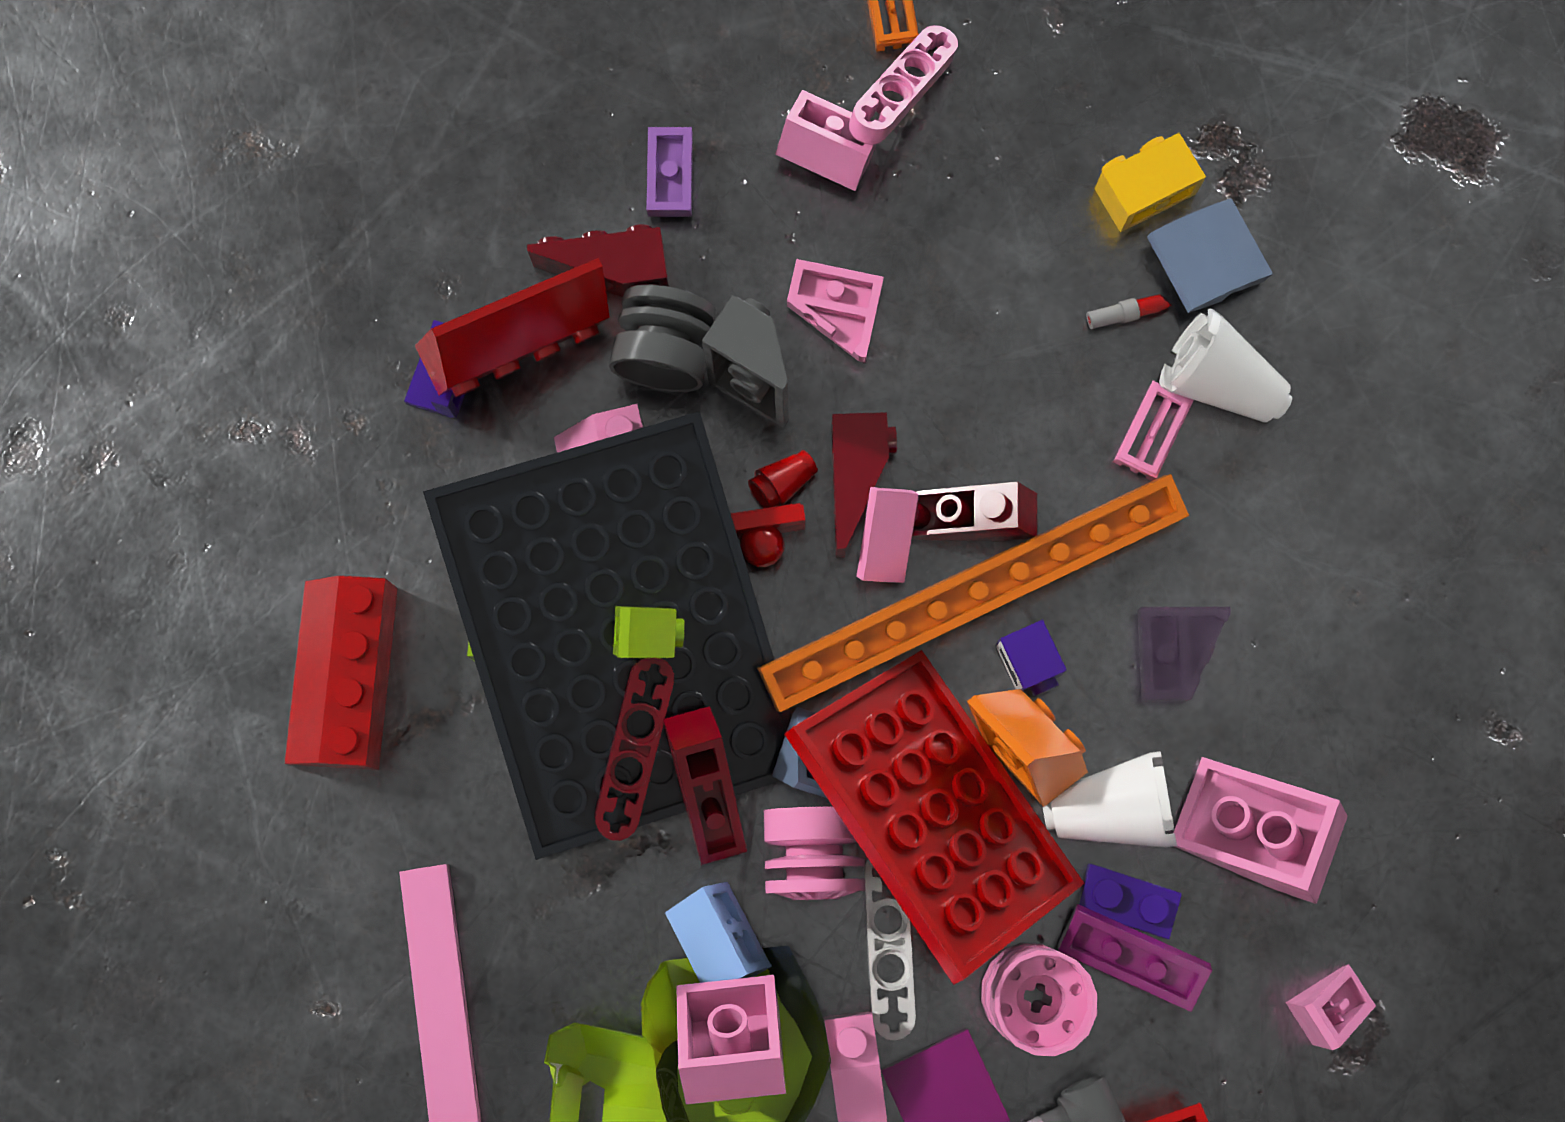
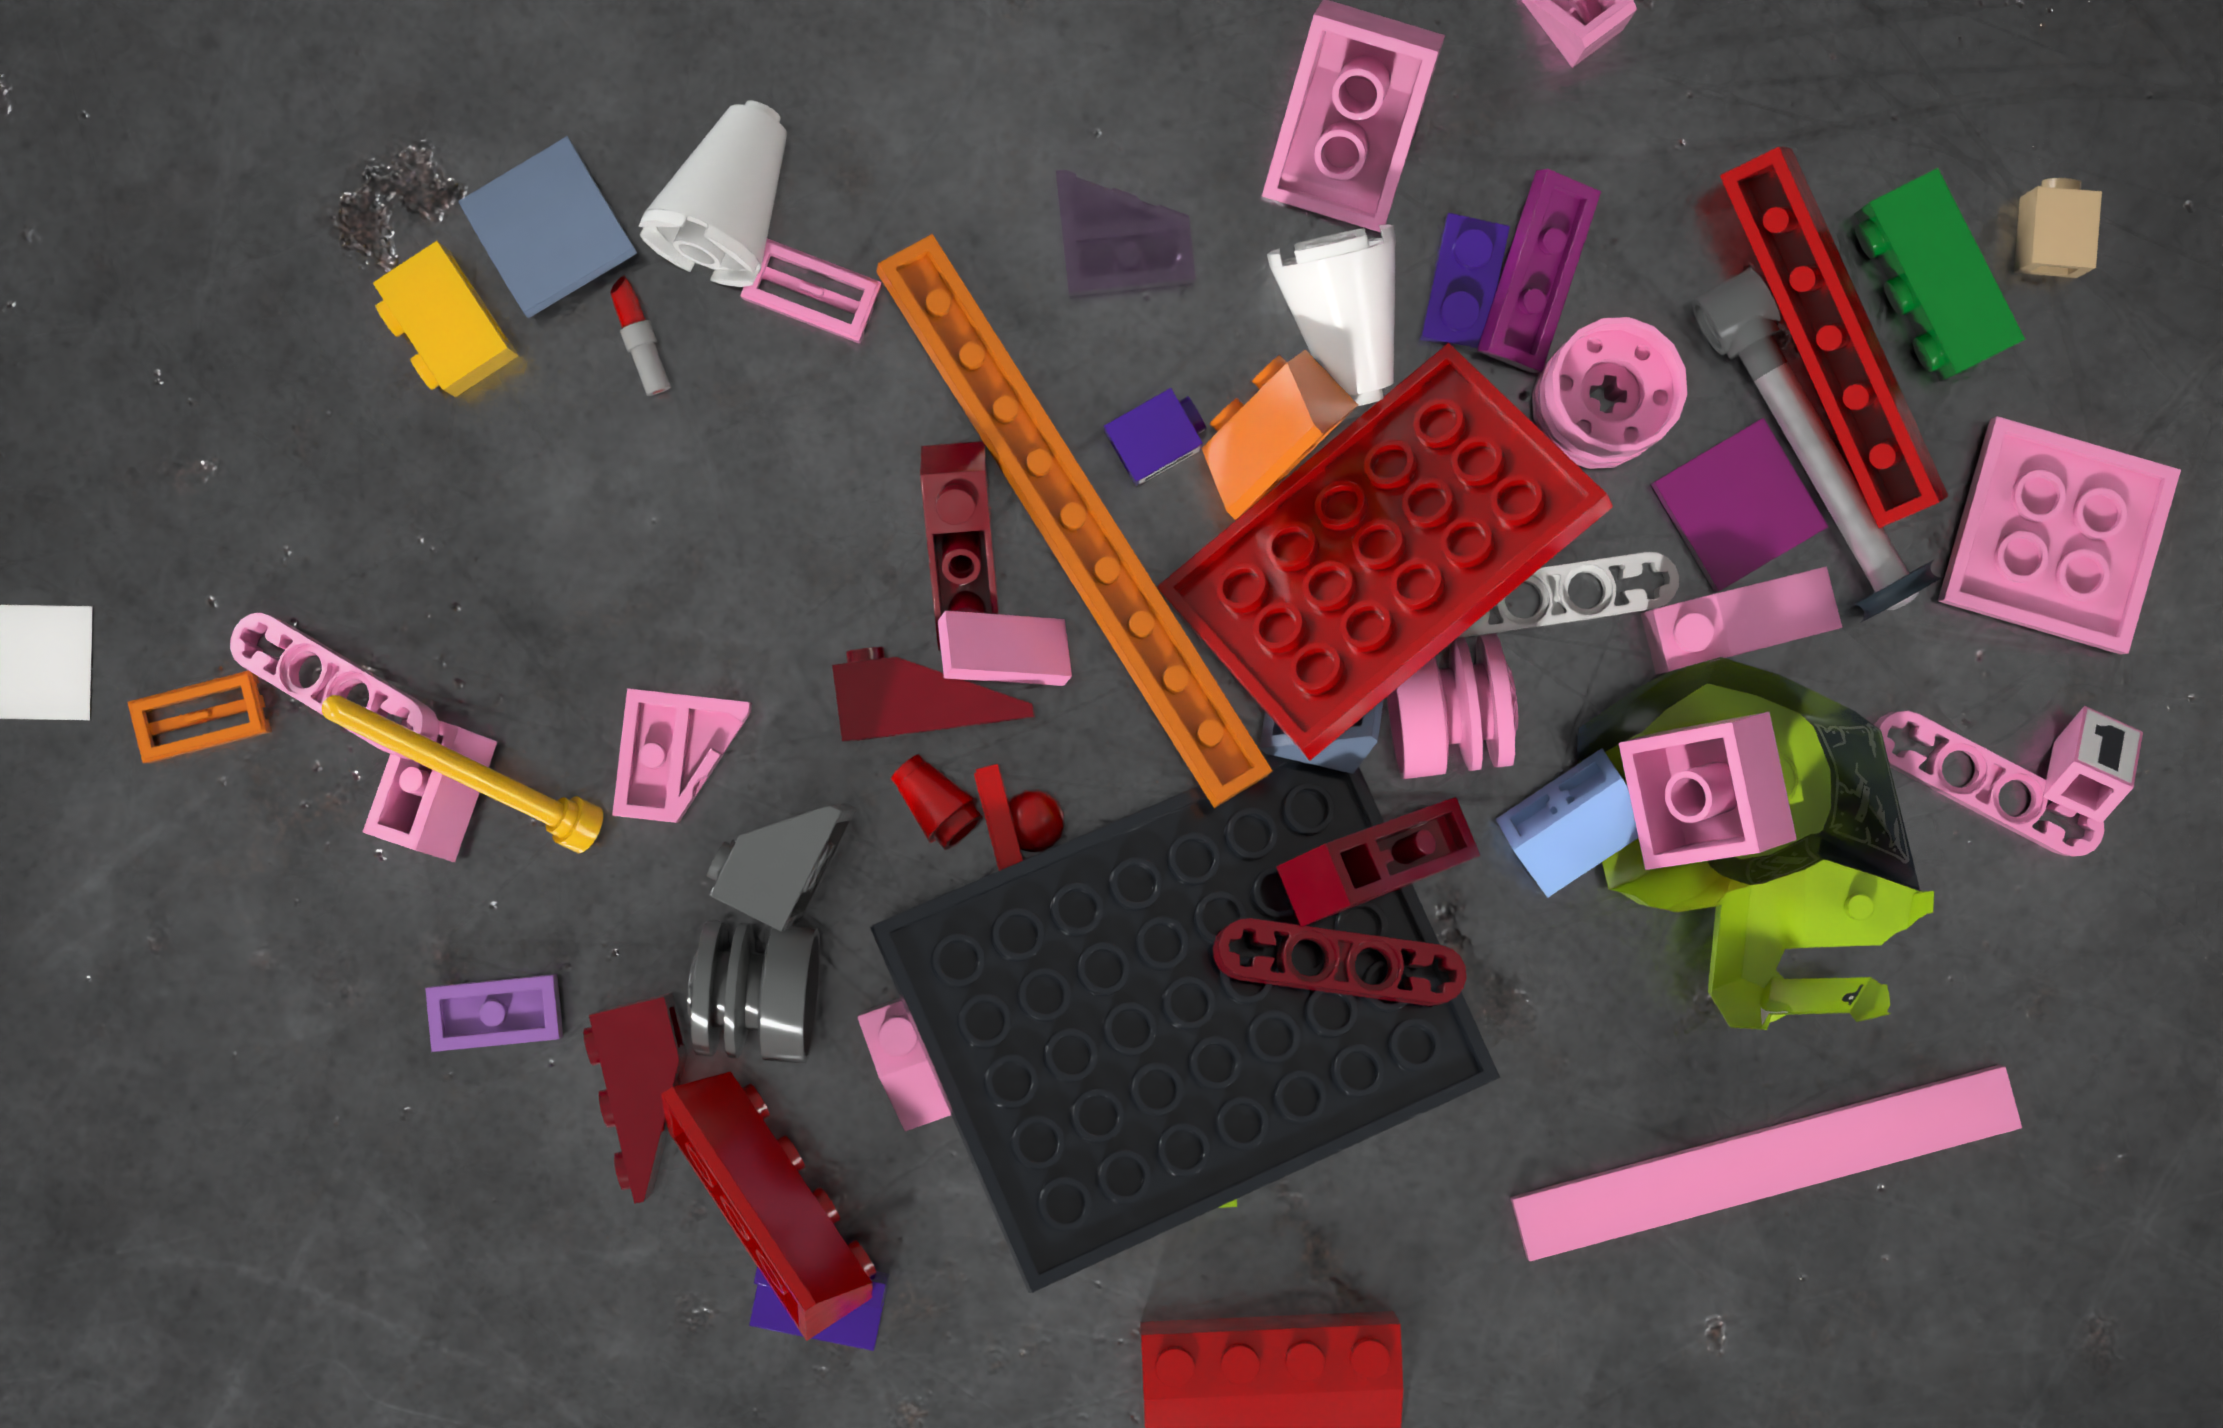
camera: 100 degrees left, 10 degrees up
lime slope [613,606,684,658] -> none
none -> yellow piece [322,695,603,853]

